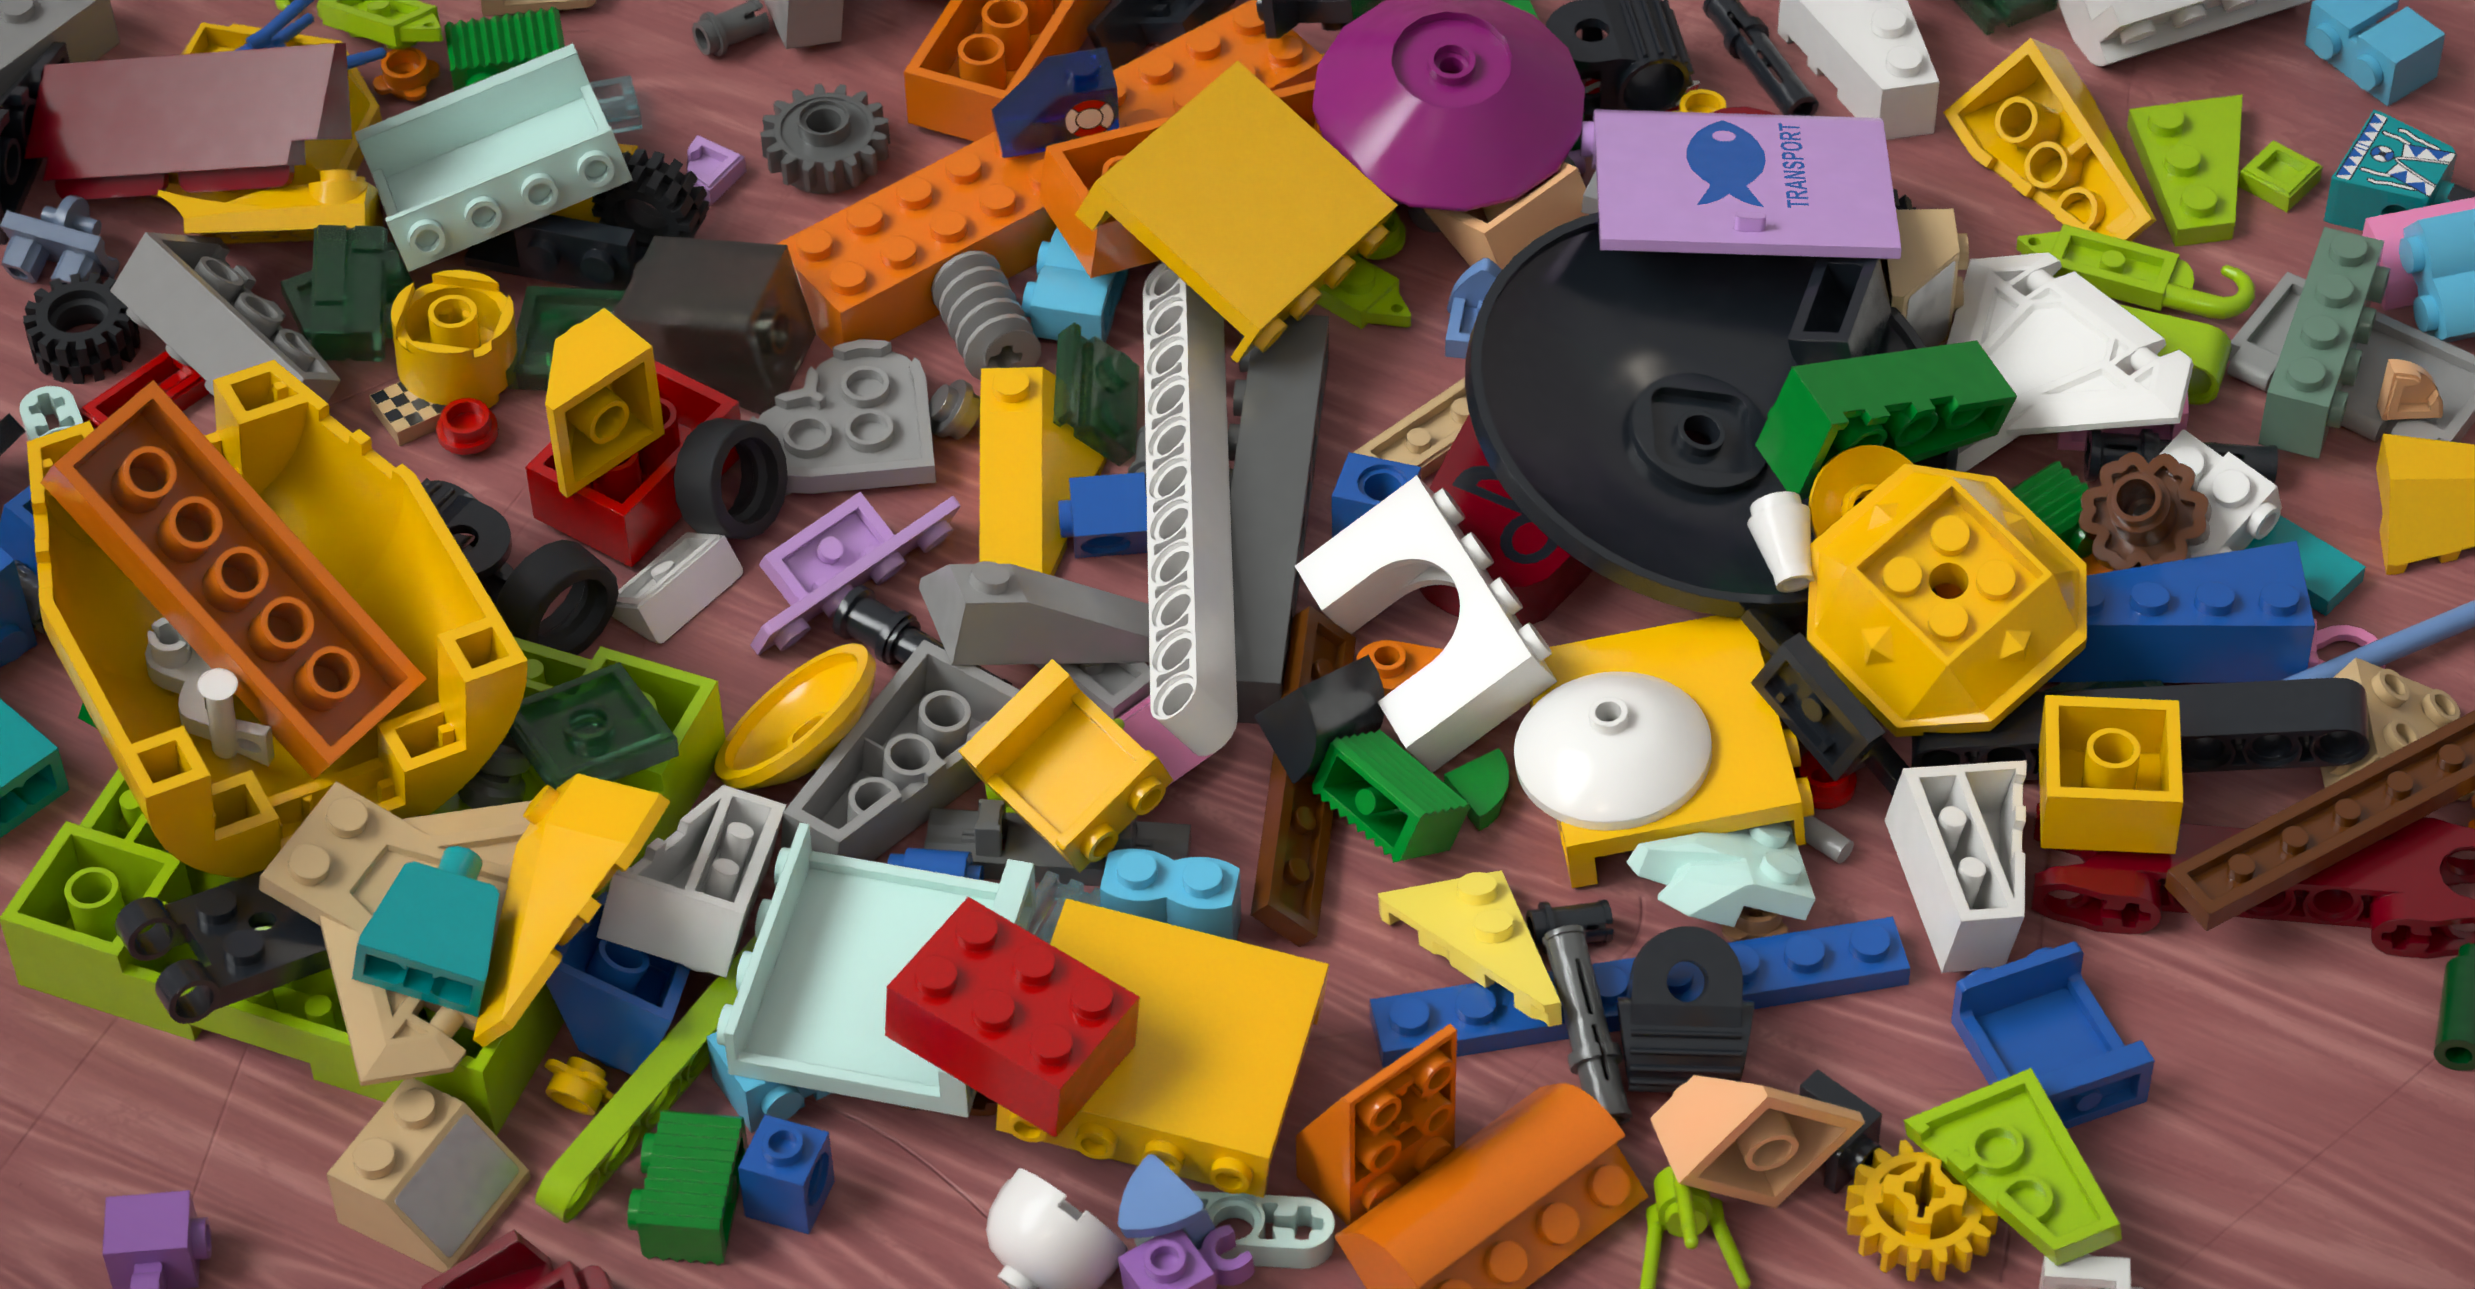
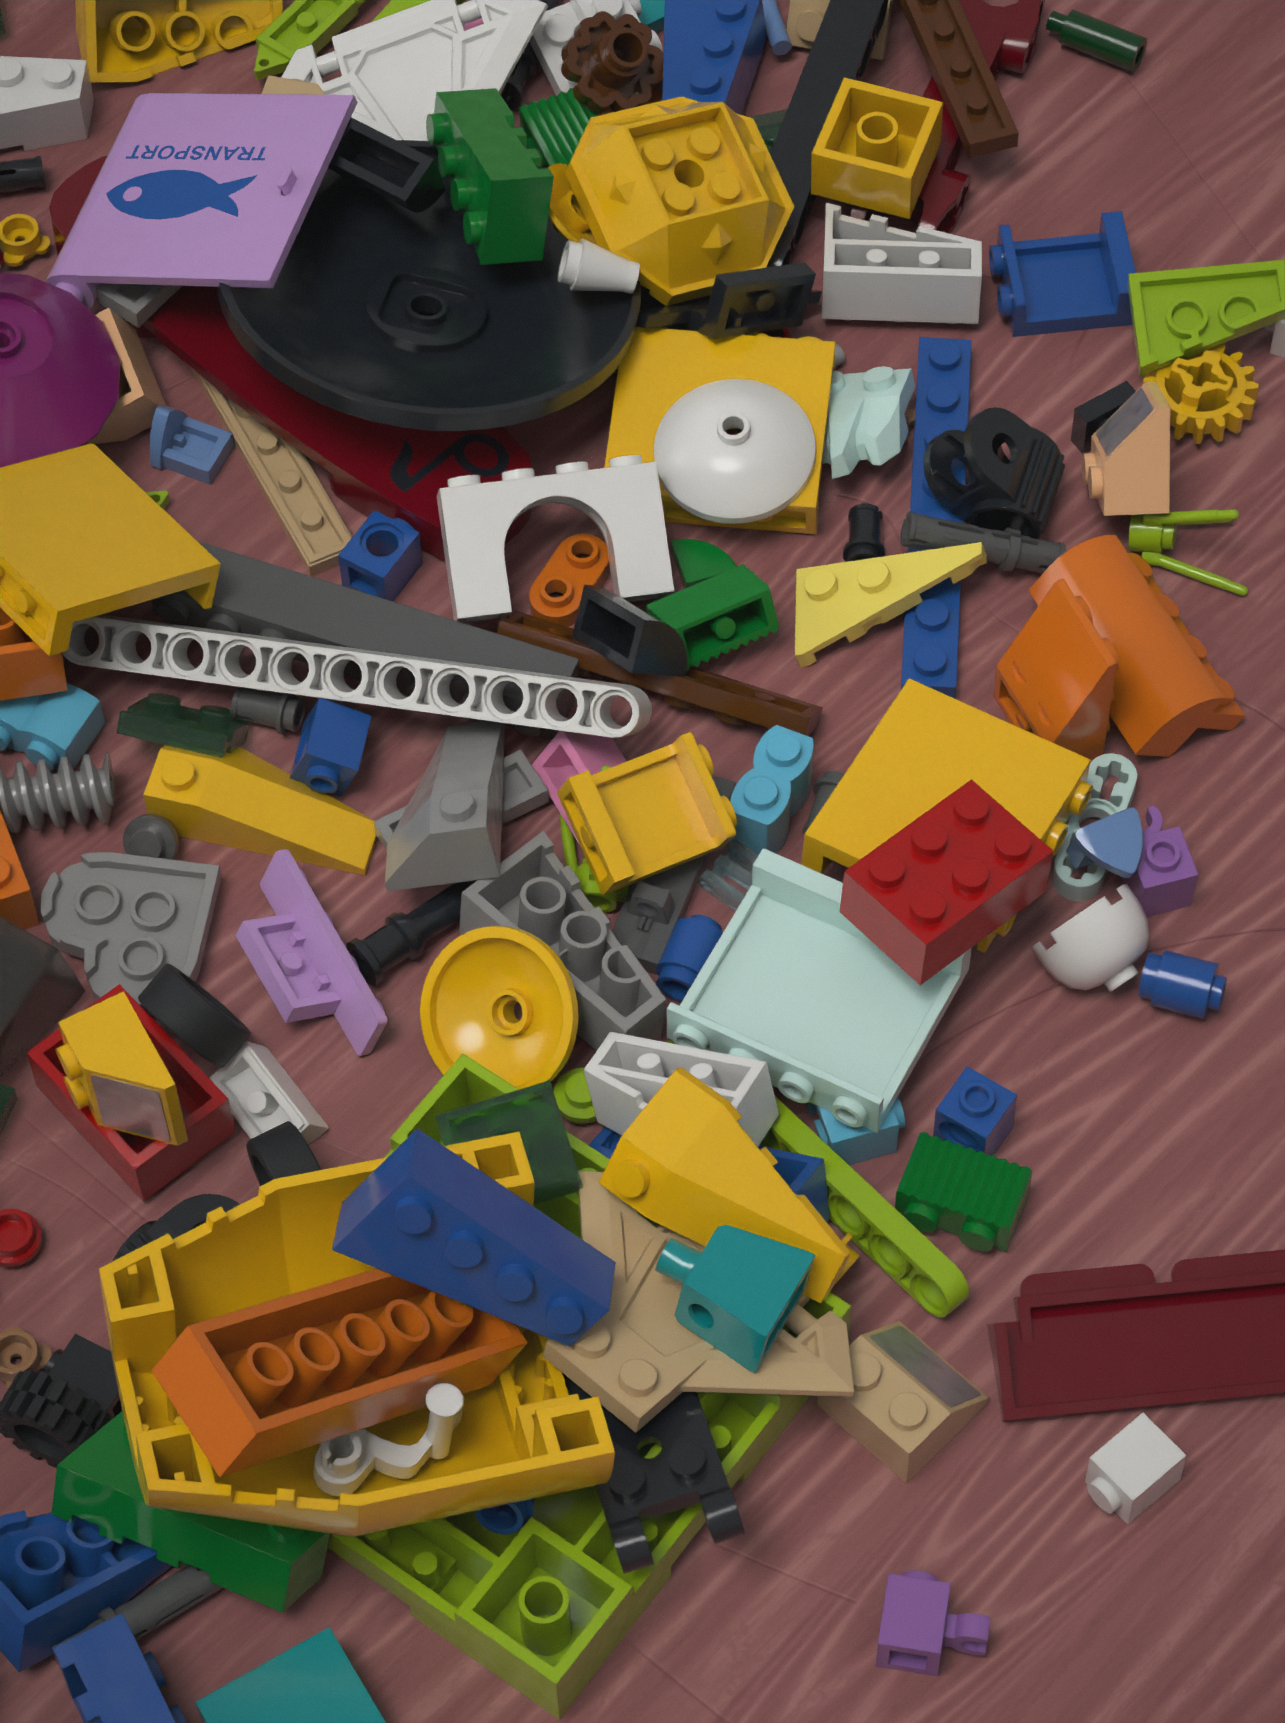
camera: 75 degrees left, 10 degrees up
none -> blue wedge [332,1128,616,1346]

